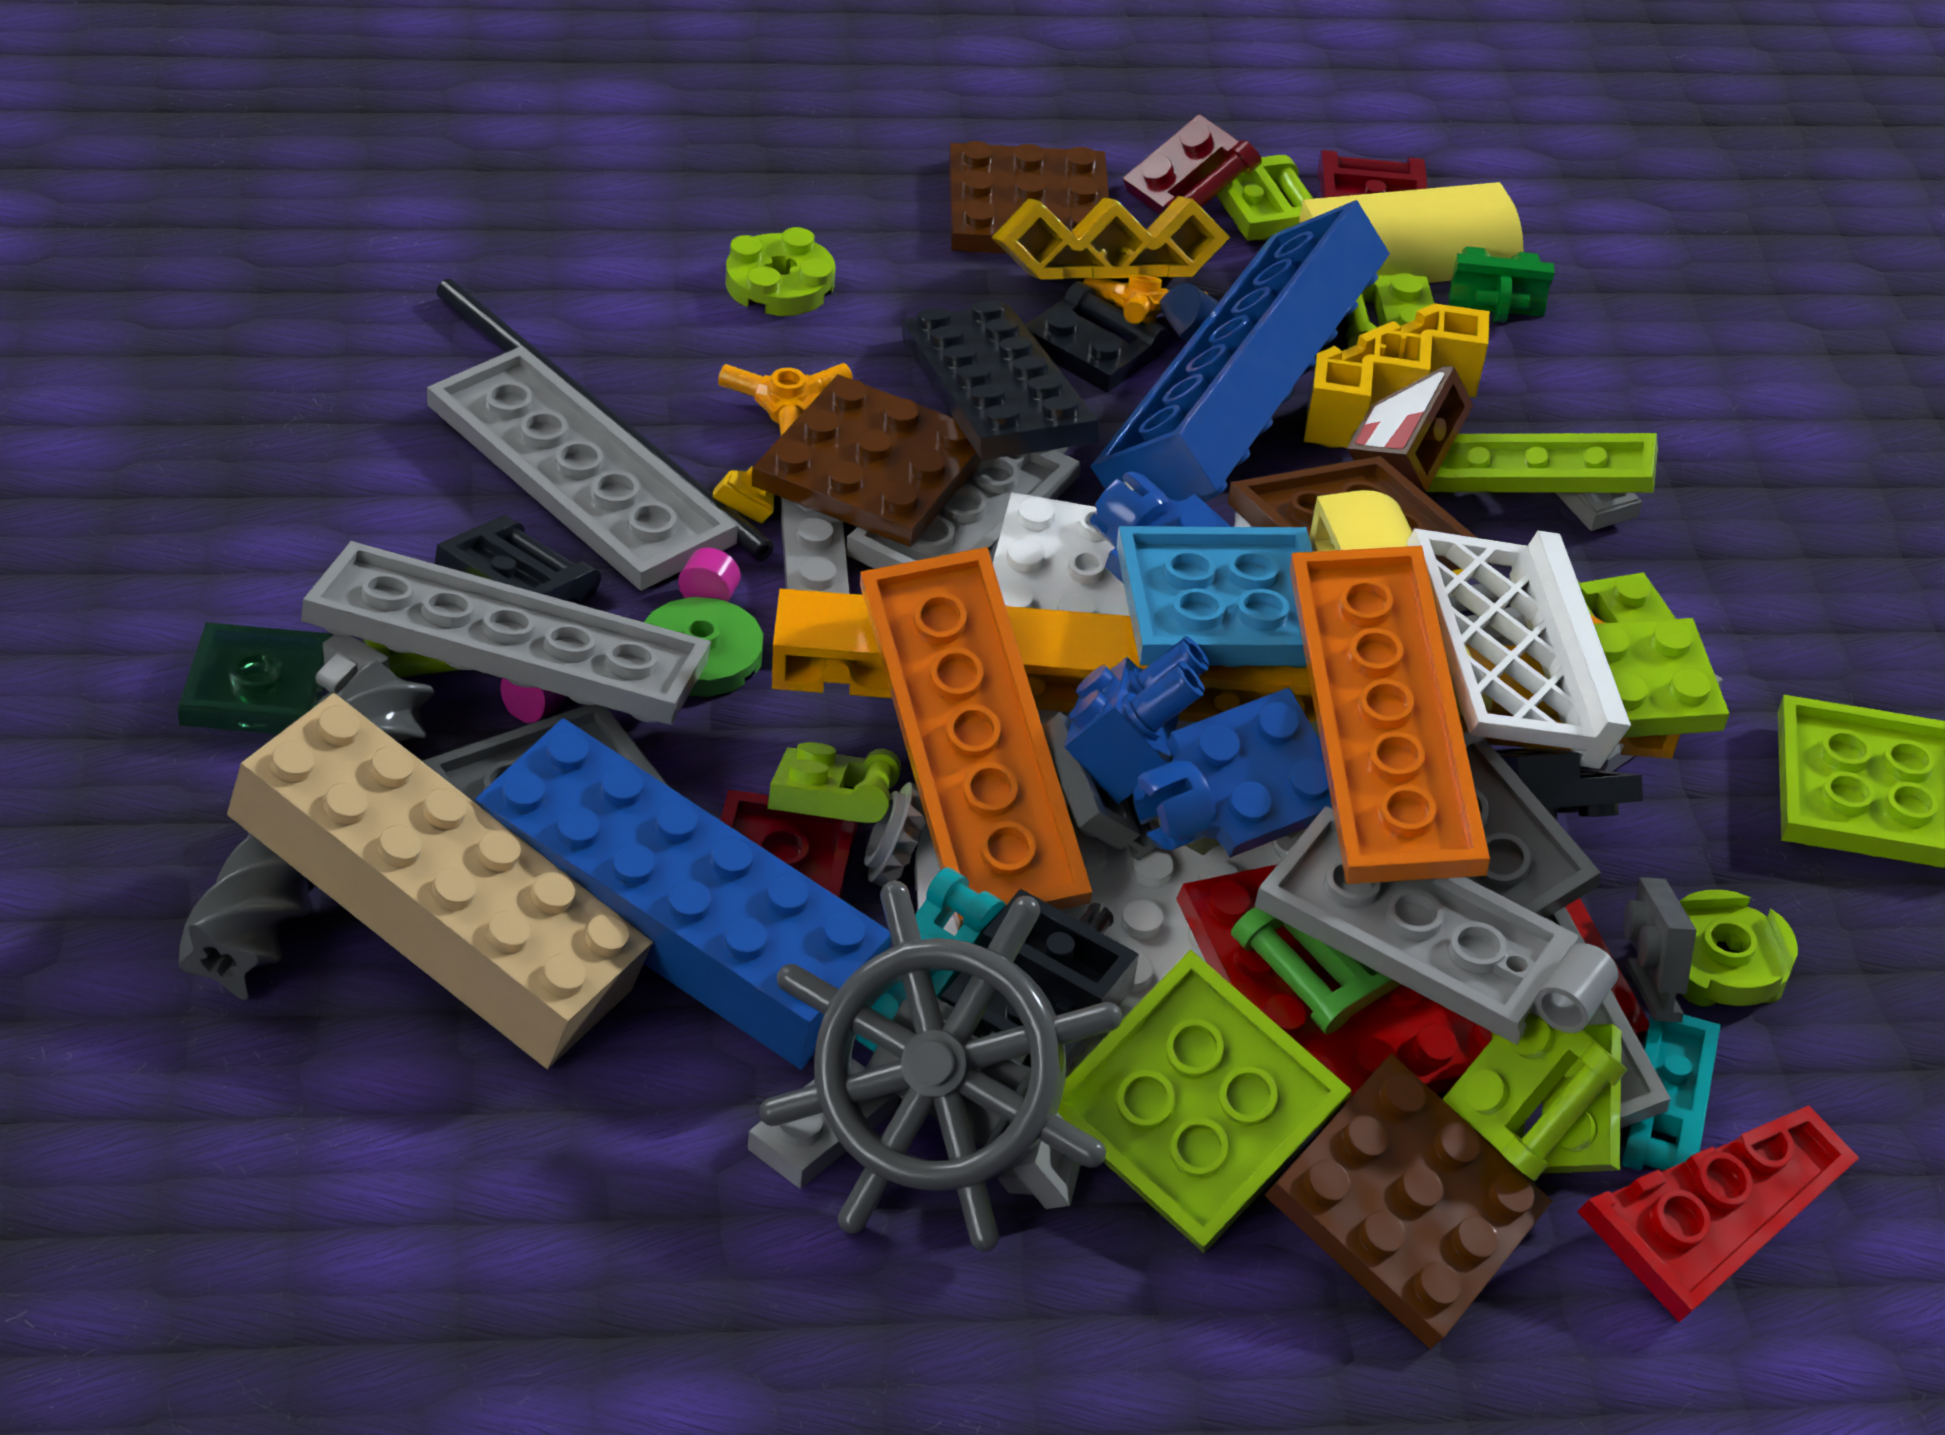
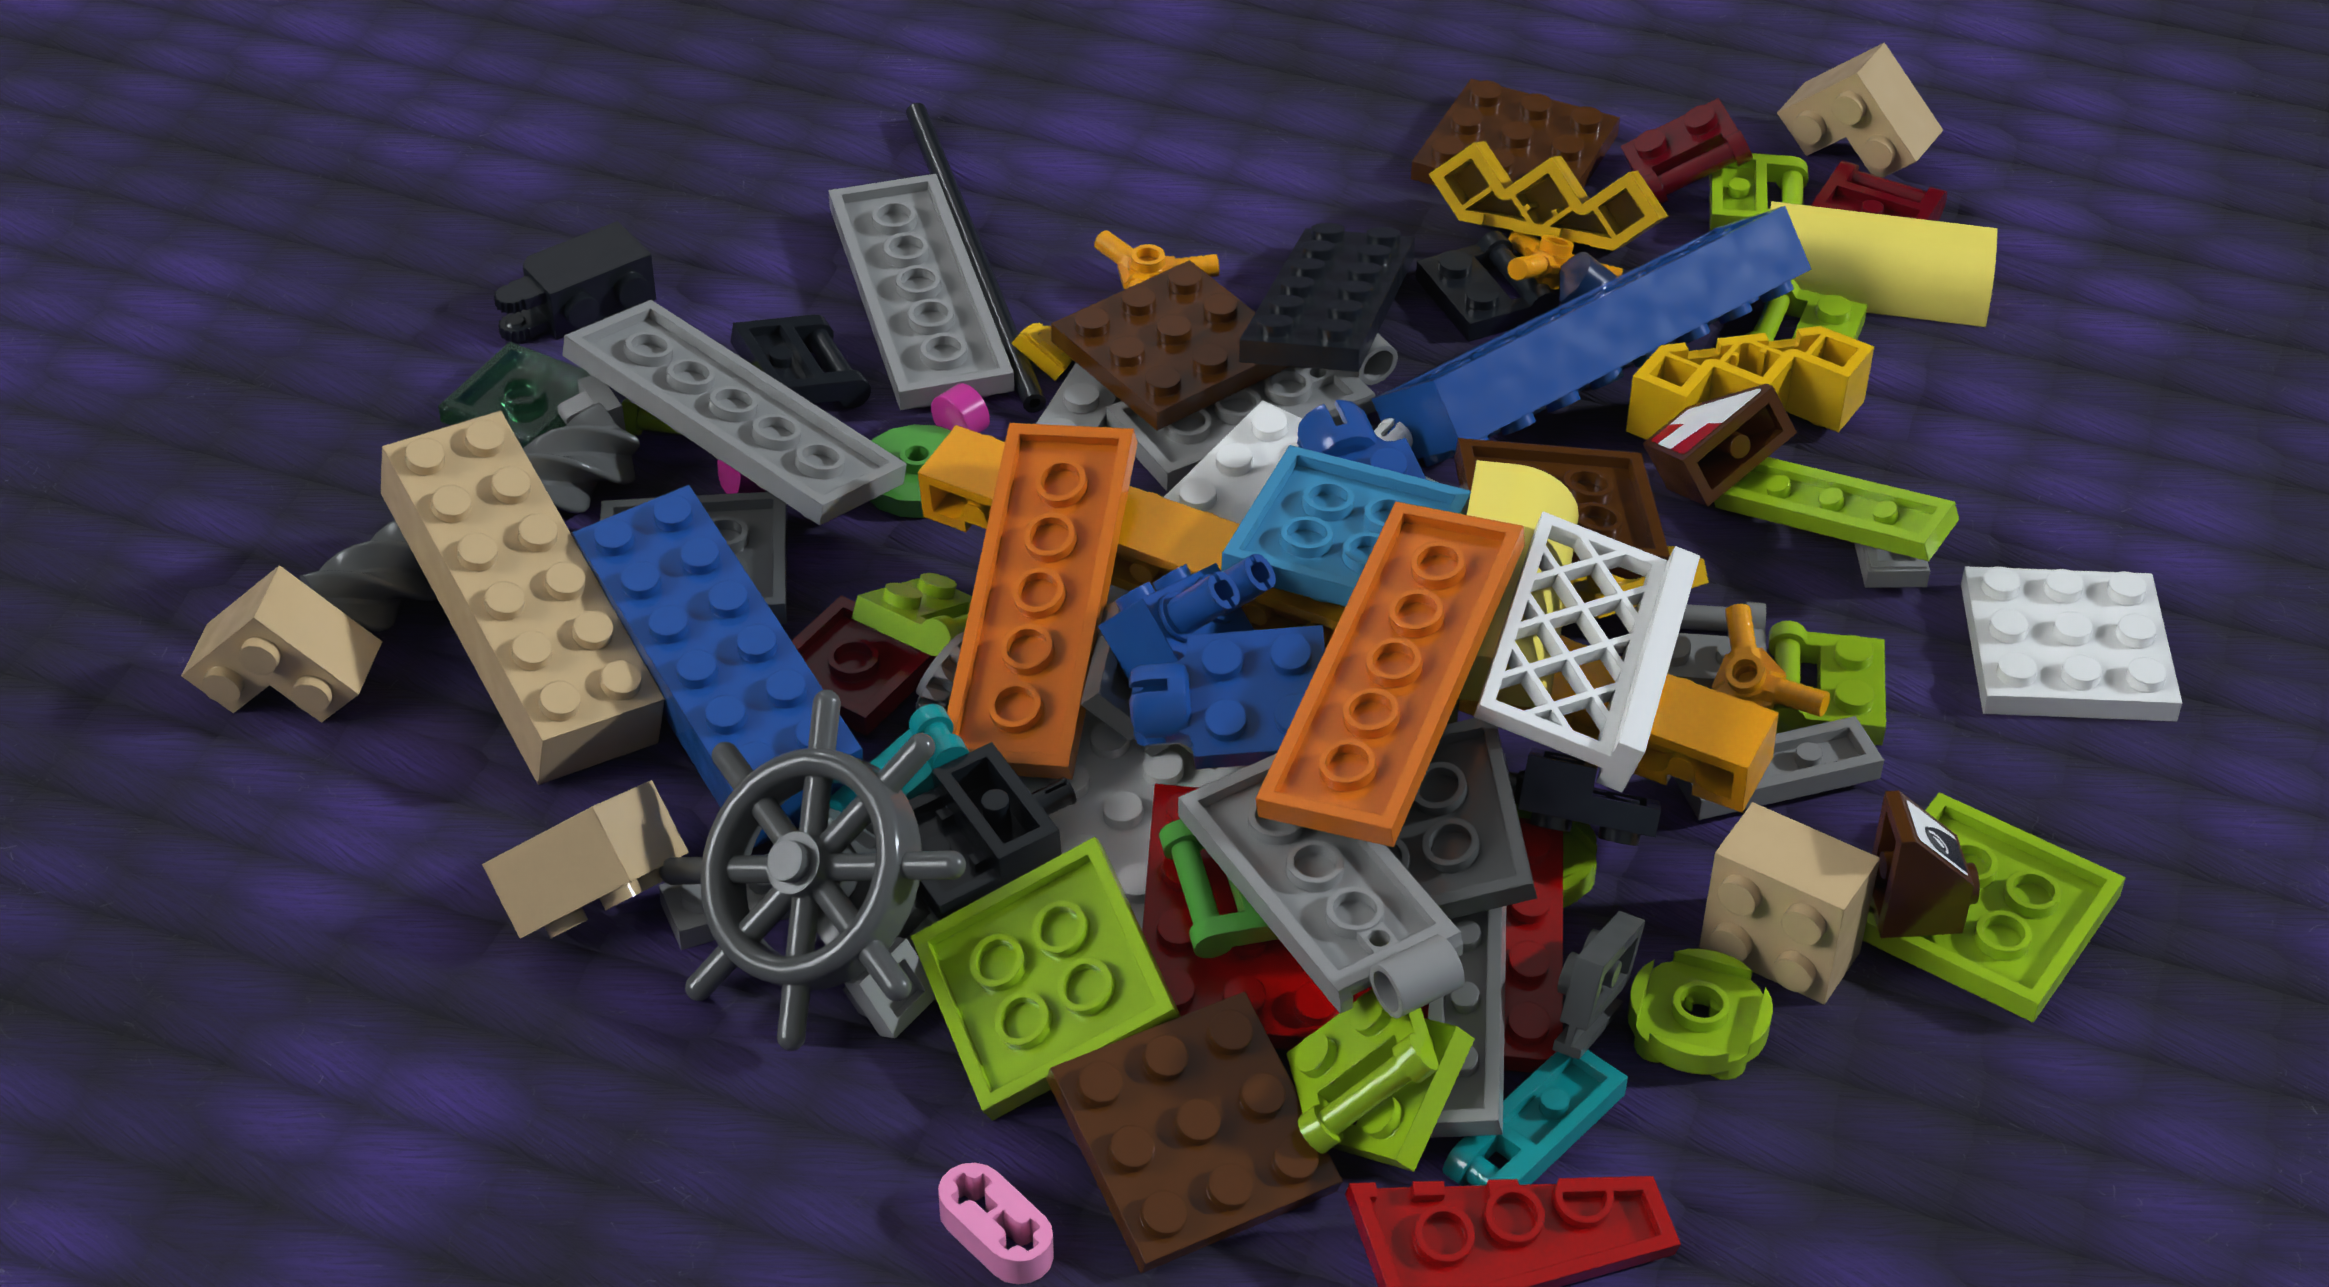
camera: 30 degrees right, 0 degrees up
lime plate [725,227,836,316] -> none
green hips [1448,246,1555,323] -> none
lime plate [1594,618,1730,738] -> none
none -> tan brick [181,565,382,723]
none -> tan brick [482,780,689,939]
none -> black hinge [494,221,657,343]
none -> bright pink beam [938,1162,1054,1284]
none -> tan brick [1699,802,1880,1005]
none -> tan brick [1777,42,1943,178]
none -> reddish brown slope [1870,790,1980,938]
none -> white plate [1961,566,2182,722]

